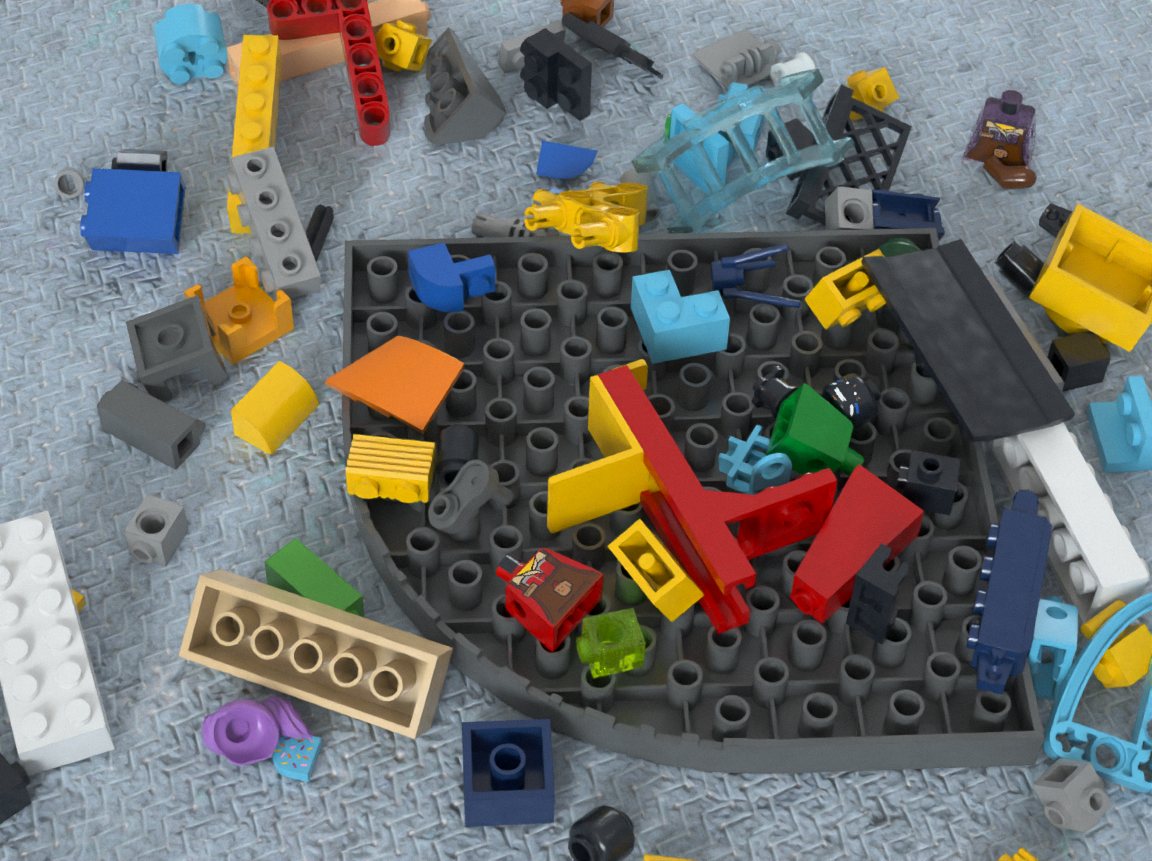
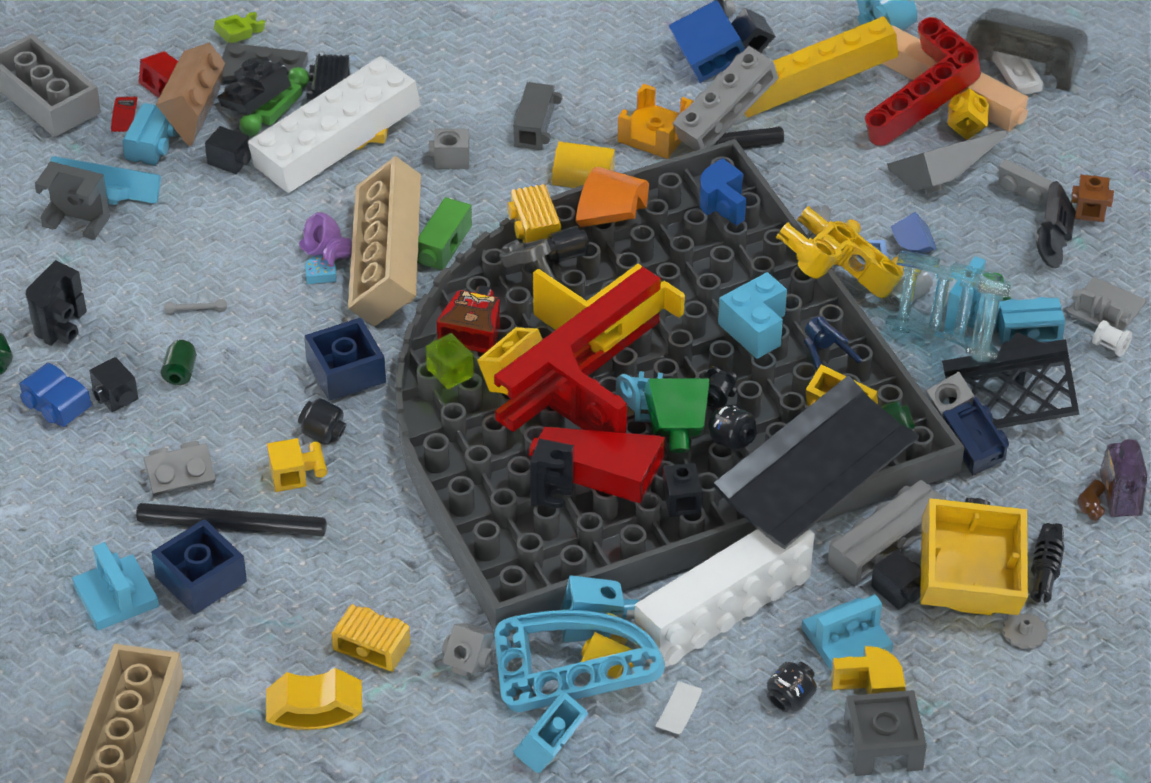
camera: 70 degrees right, 5 degrees down
dark grey panel [126,295,228,402] -> none
black plate [520,28,592,121] -> none
yellow brick [844,67,899,121] -> none
dark blue hinge [966,489,1052,694] -> none

